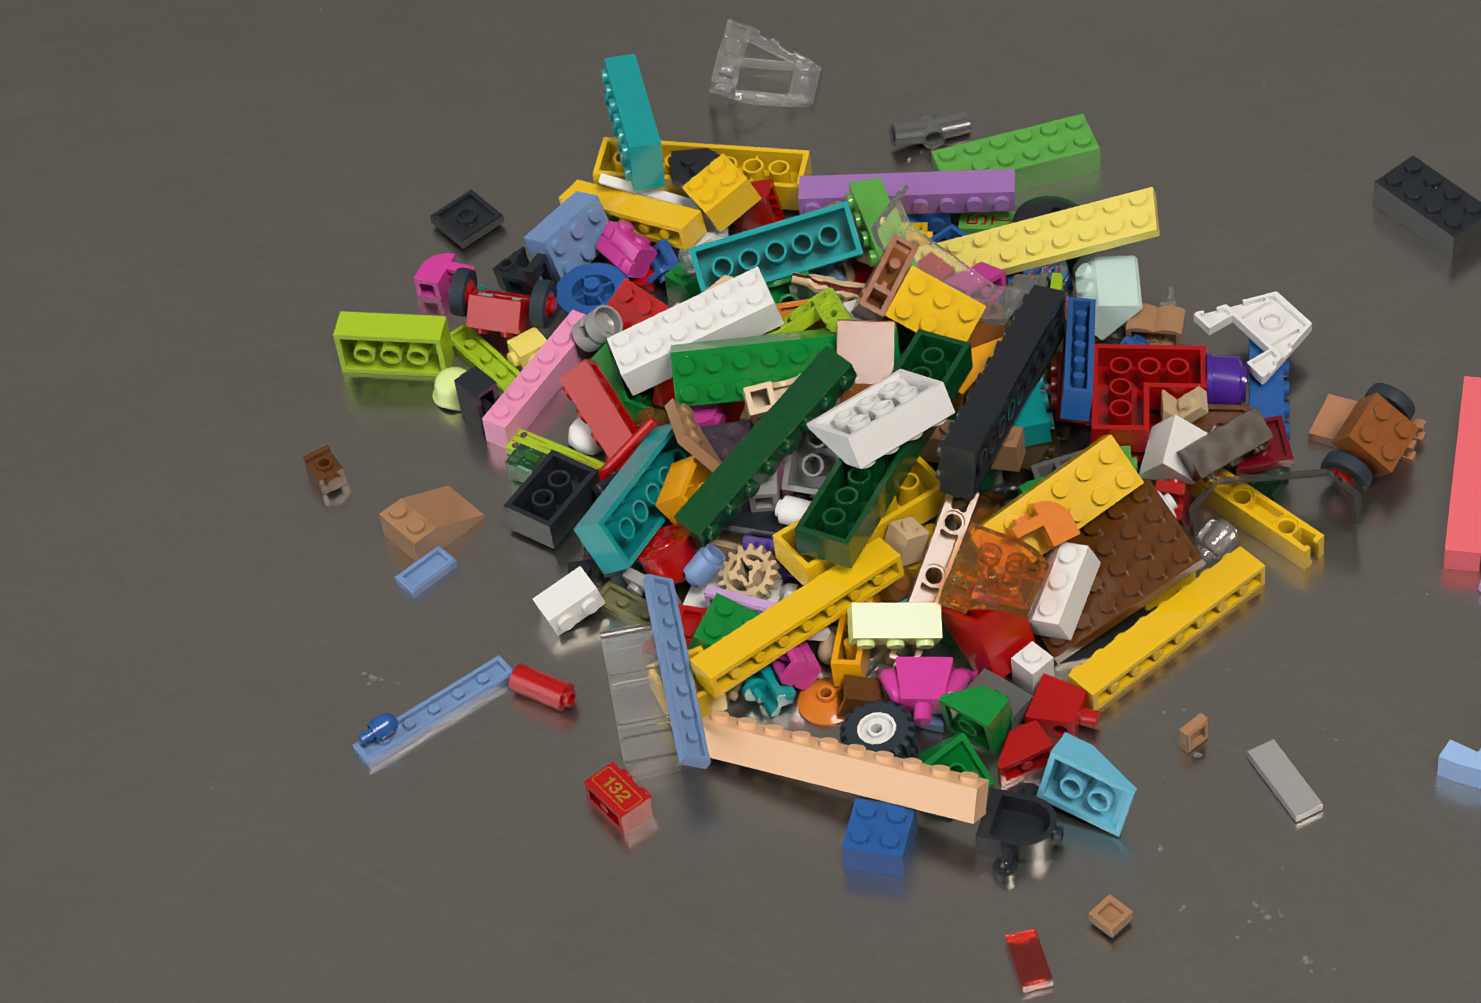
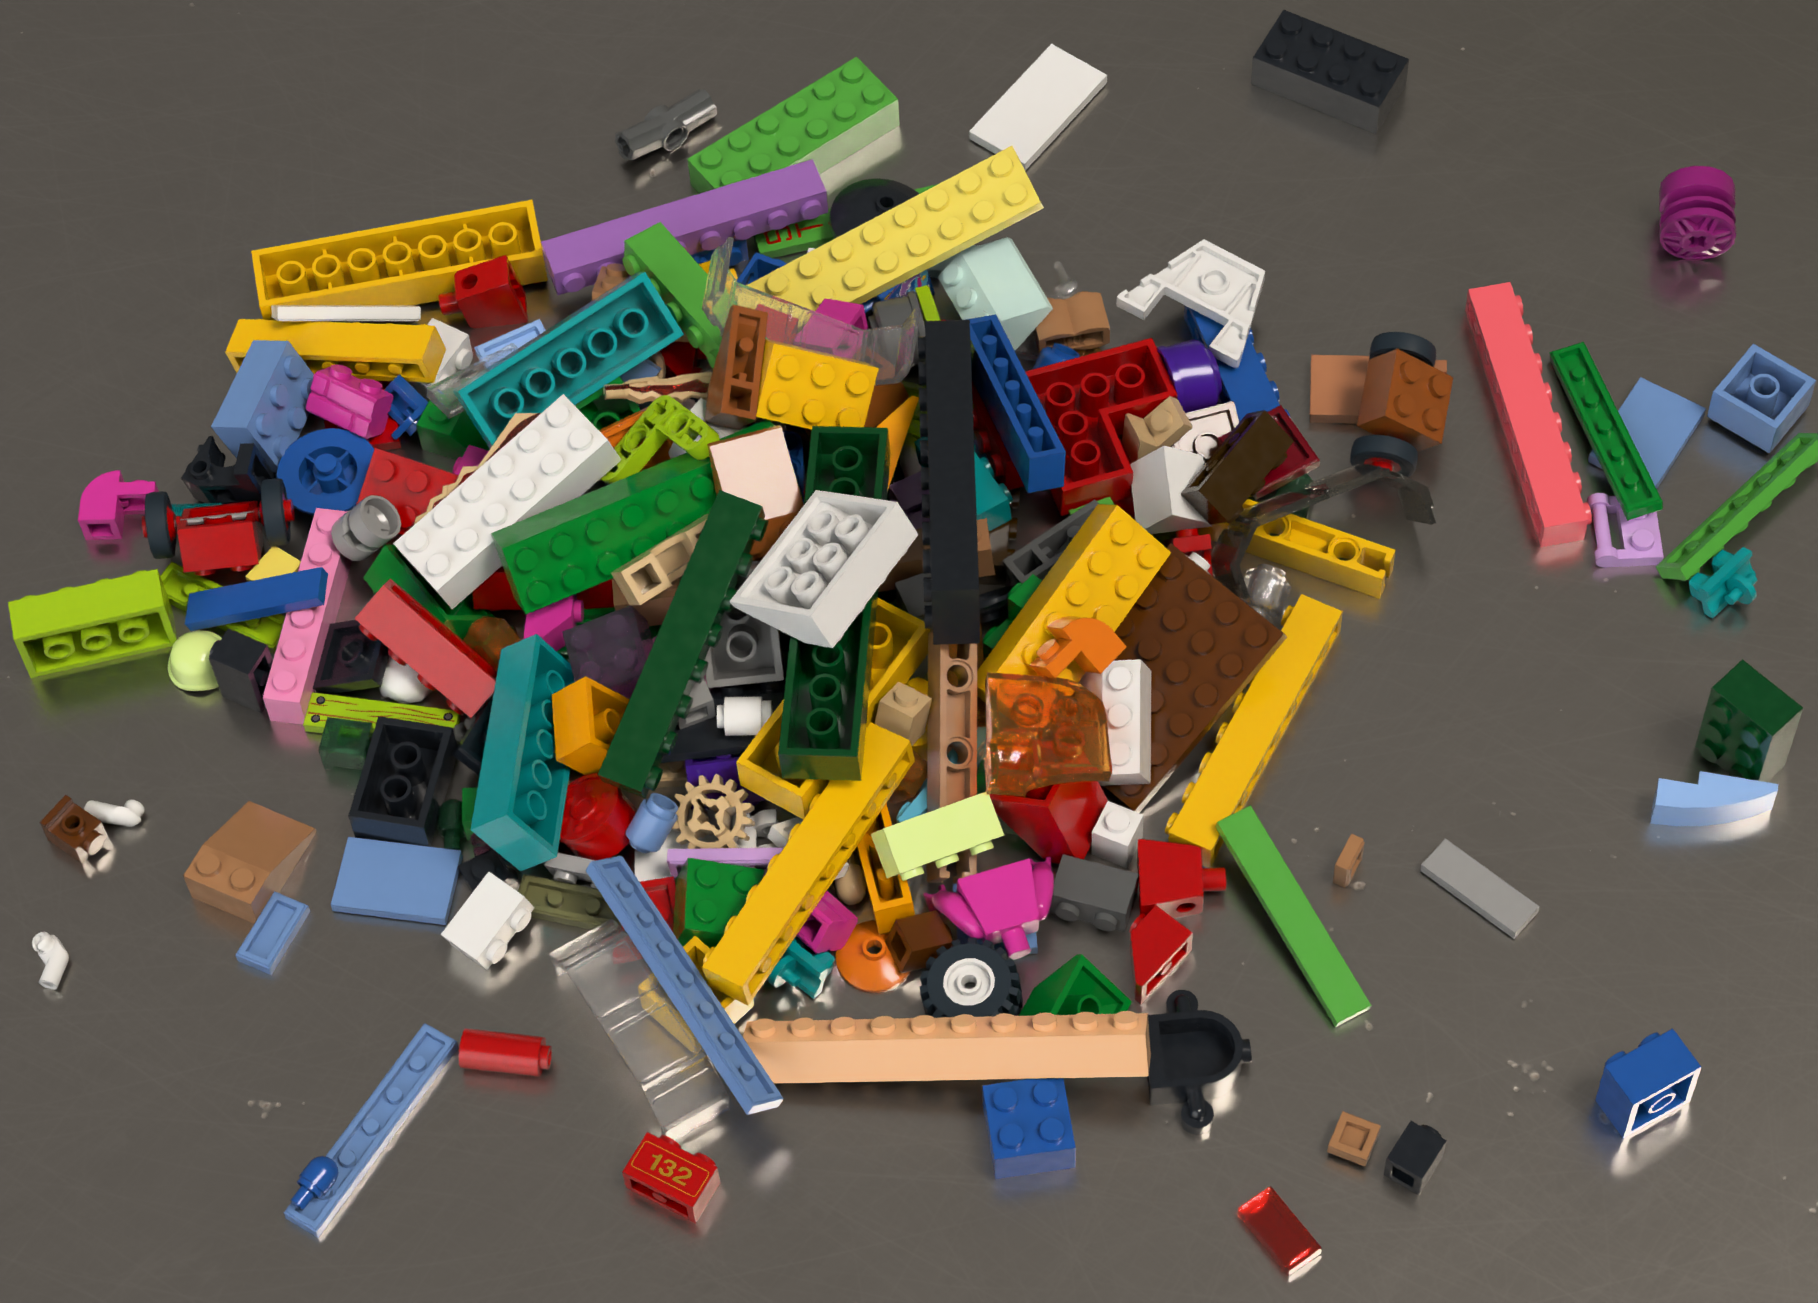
camera: 25 degrees left, 10 degrees up
black plate [430,189,504,248] -> none
red bar [599,416,658,482] -> none
teal brick [601,54,665,191] -> none
medium nougat wing [665,398,722,472] -> none
black plate [671,148,720,191] -> none
yellow brick [682,154,762,233] -> none
clear windscreen [707,18,821,108] -> none
green slope [939,686,1013,757] -> none
medium azure slope [1037,732,1137,837] -> none
none -> white arm [32,932,69,990]
none -> white arm [84,799,144,827]
none -> blue tile [185,567,328,631]
none -> black plate [313,620,389,694]
none -> medium blue tile [331,837,463,925]
none -> clear green cylinder [437,799,466,850]
none -> white tile [969,44,1107,171]
none -> bright green tile [1215,805,1372,1027]
none -> black brick [1384,1121,1447,1195]
none -> blue brick [1595,1028,1701,1139]

